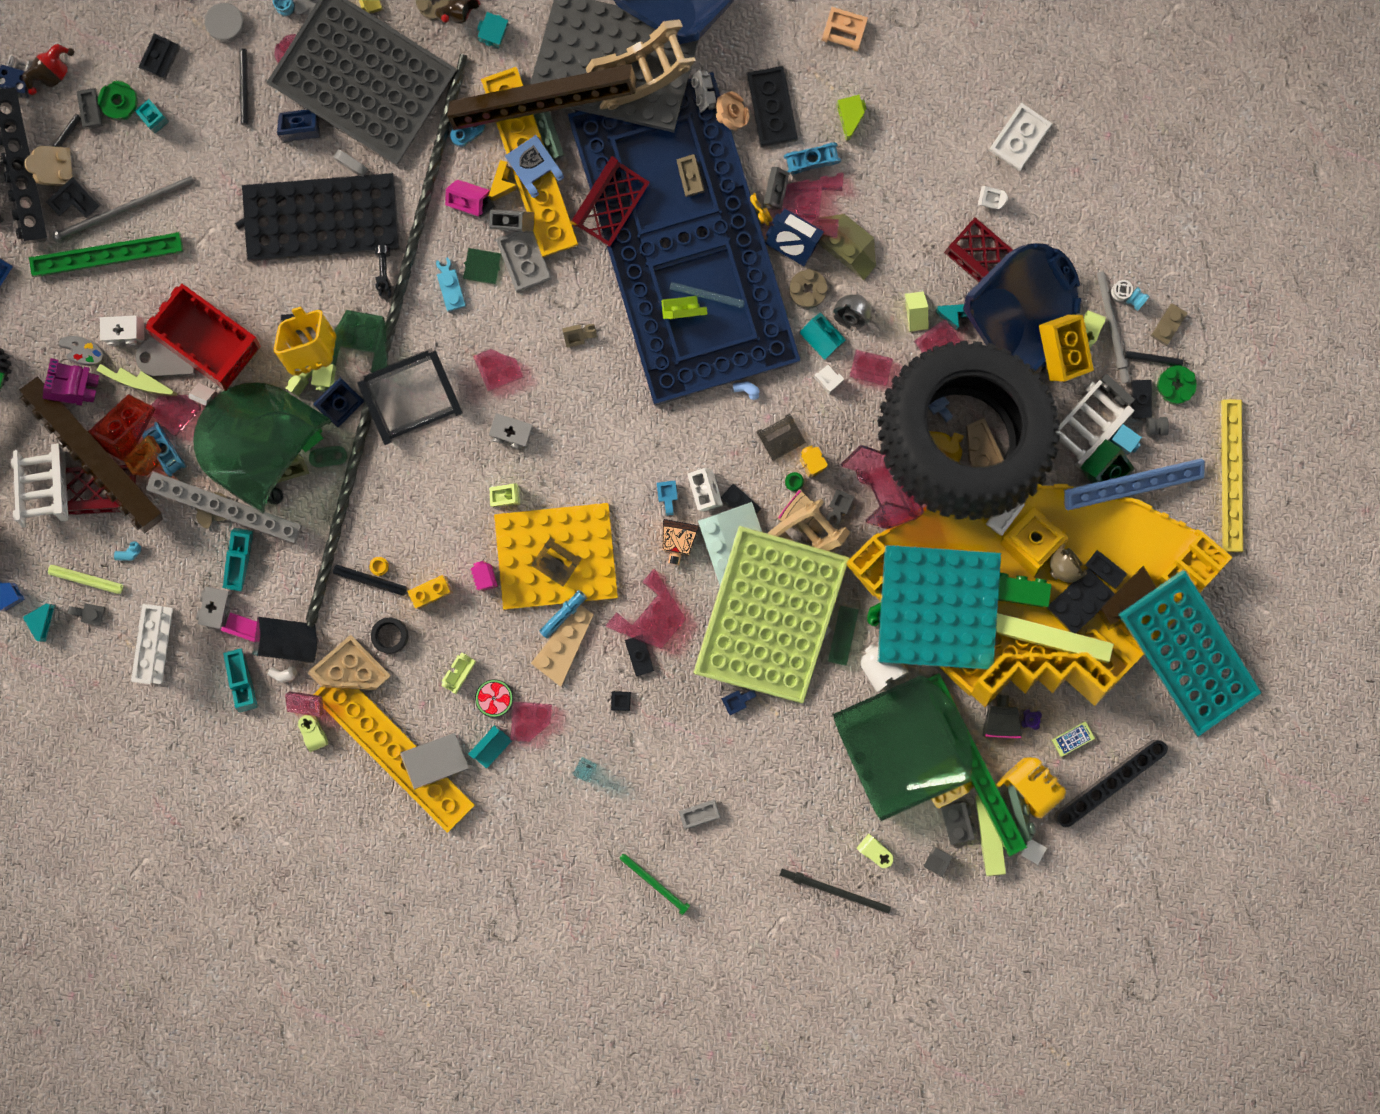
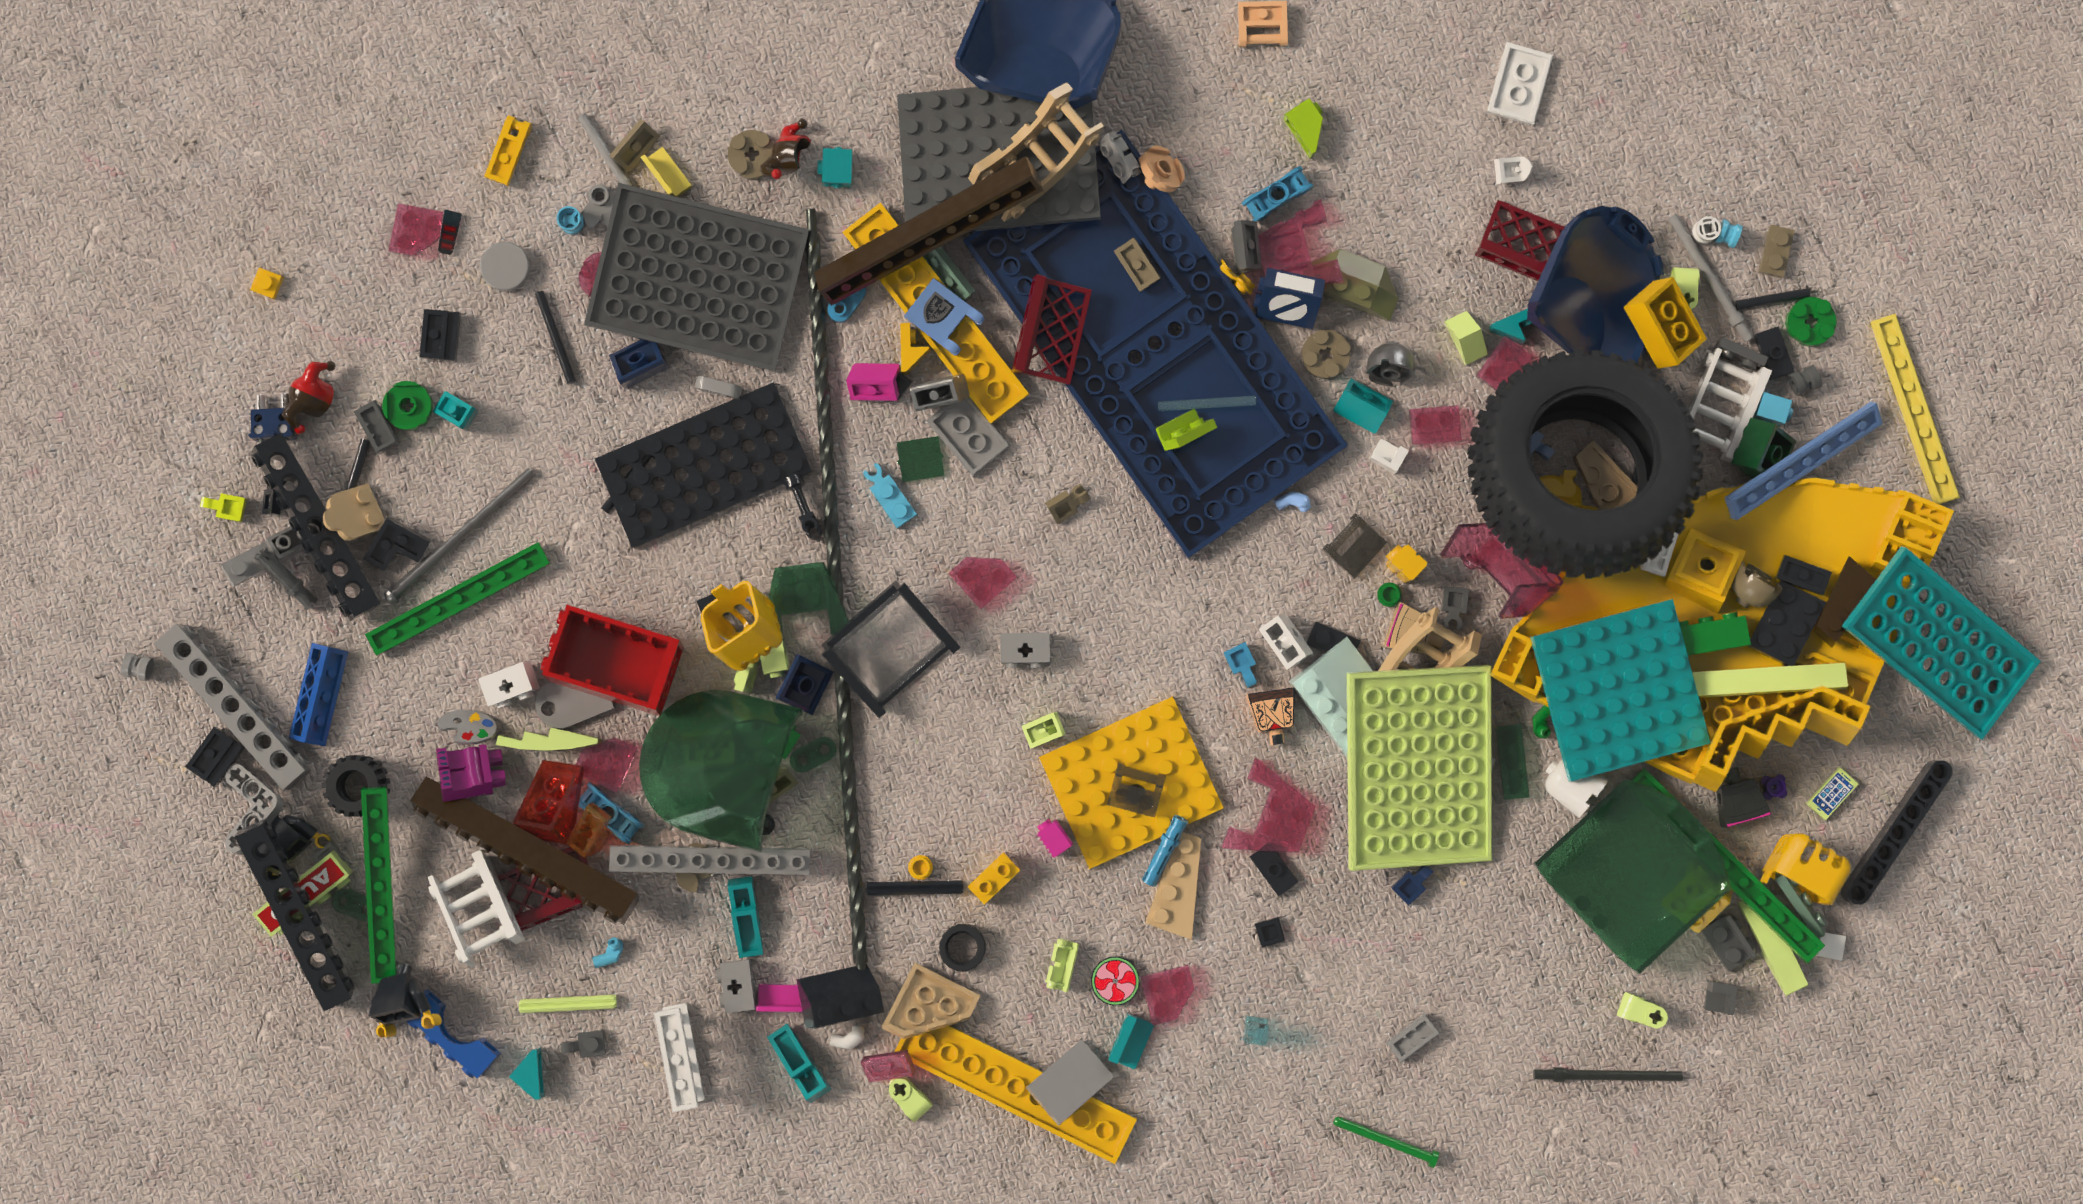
camera: 15 degrees left, 0 degrees up
white tile [189,383,216,406] -> none
black tile [746,66,798,147] -> none

